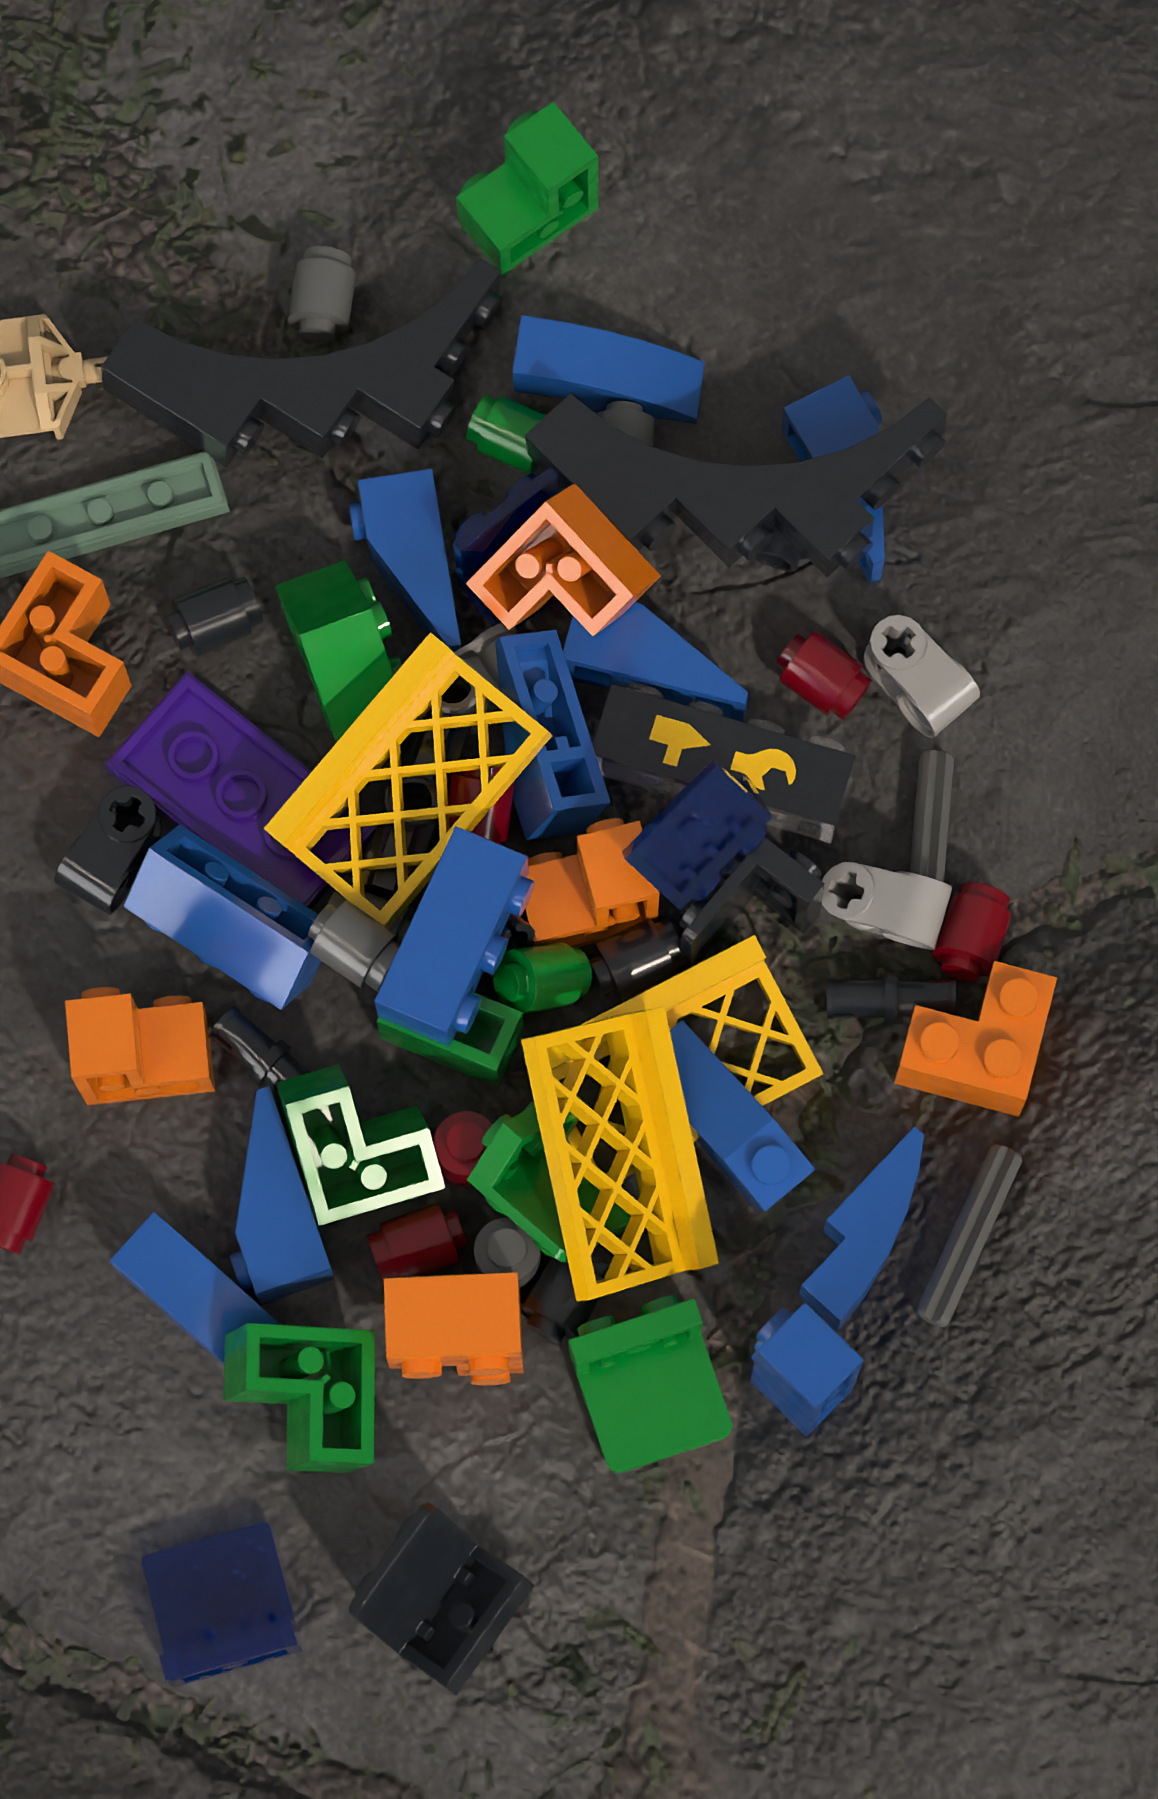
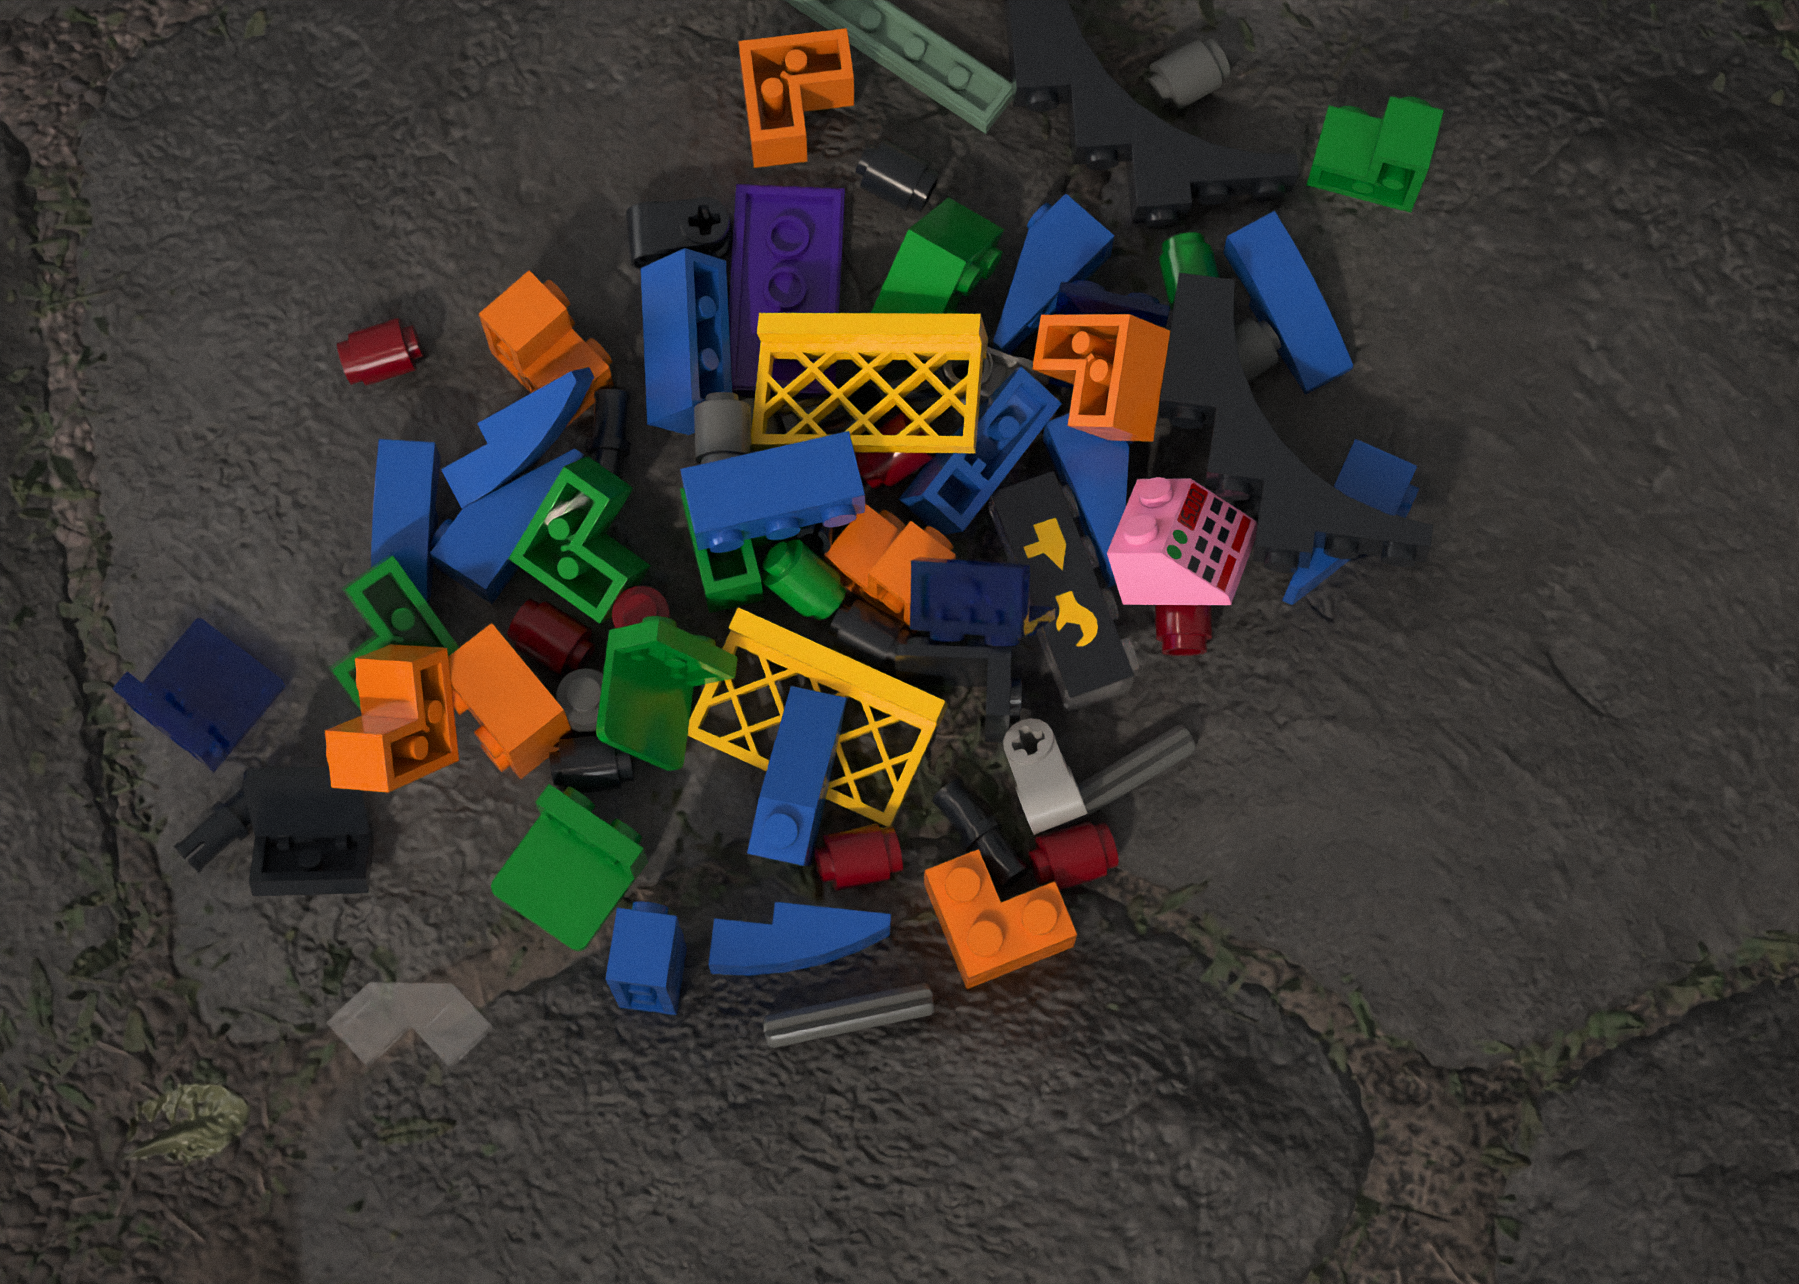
camera: 50 degrees right, 0 degrees up
yellow fence [521,1007,719,1301] -> none
light grey piece [863,615,980,739] -> none
none -> black pin [174,787,252,873]
none -> orange brick [325,645,459,793]
none -> clear tile [326,982,493,1069]
none -> blue slope [441,367,594,509]
none -> dark red brick [815,823,903,892]
none -> bright pink slope [1107,477,1257,605]

